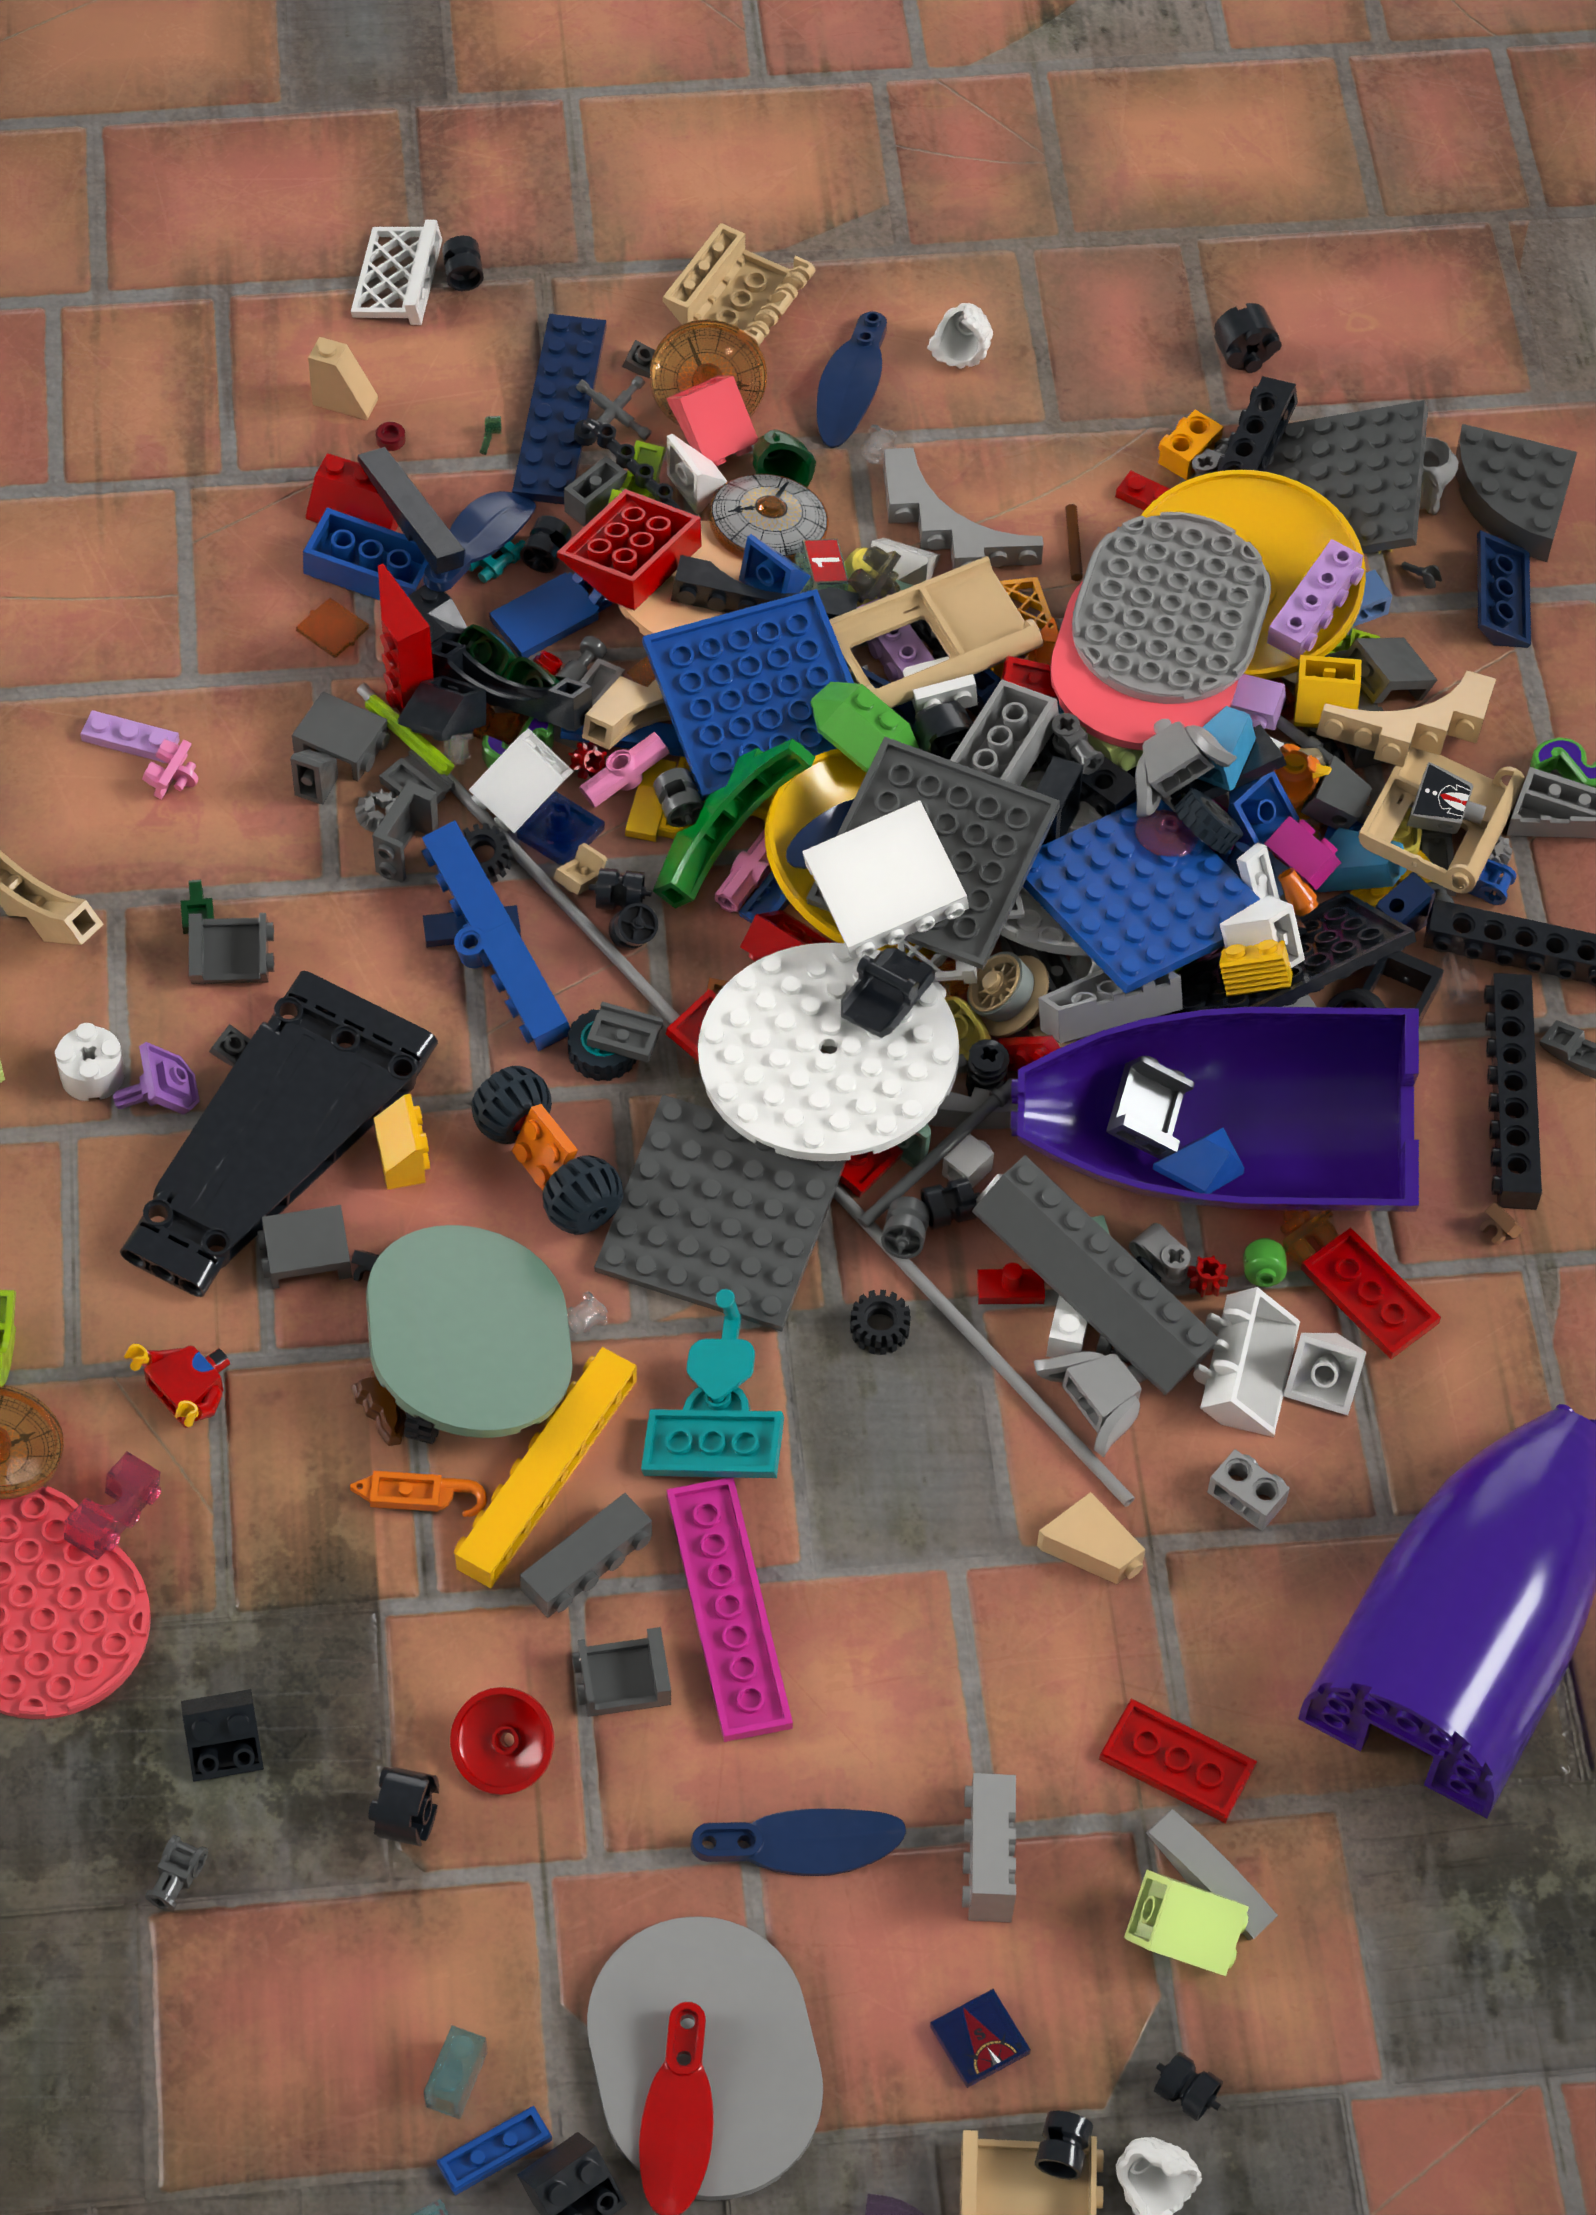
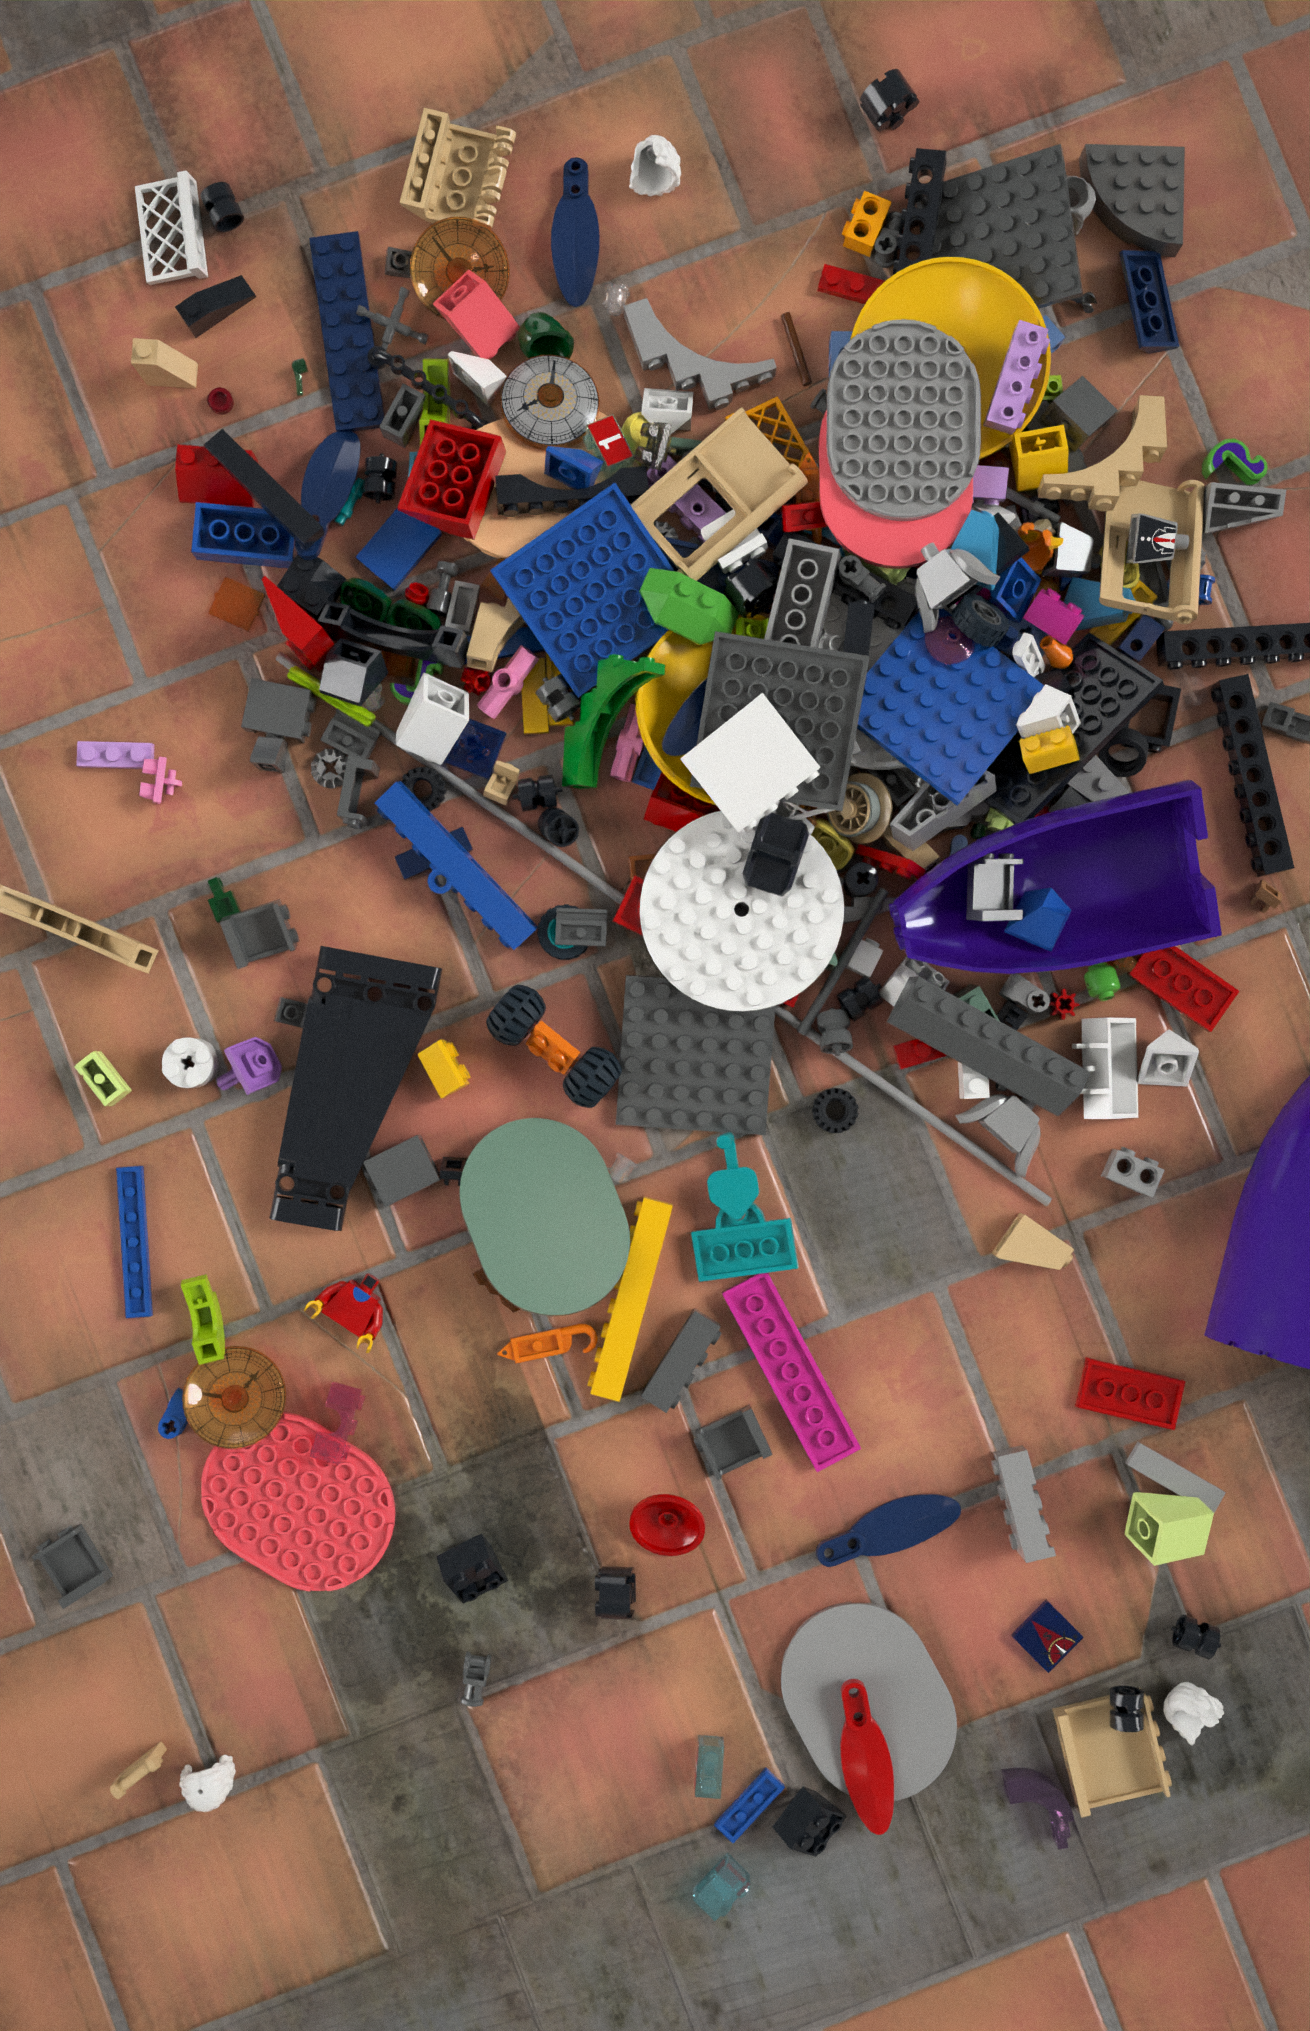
camera: 15 degrees left, 30 degrees up
none -> black slope [175,275,256,338]

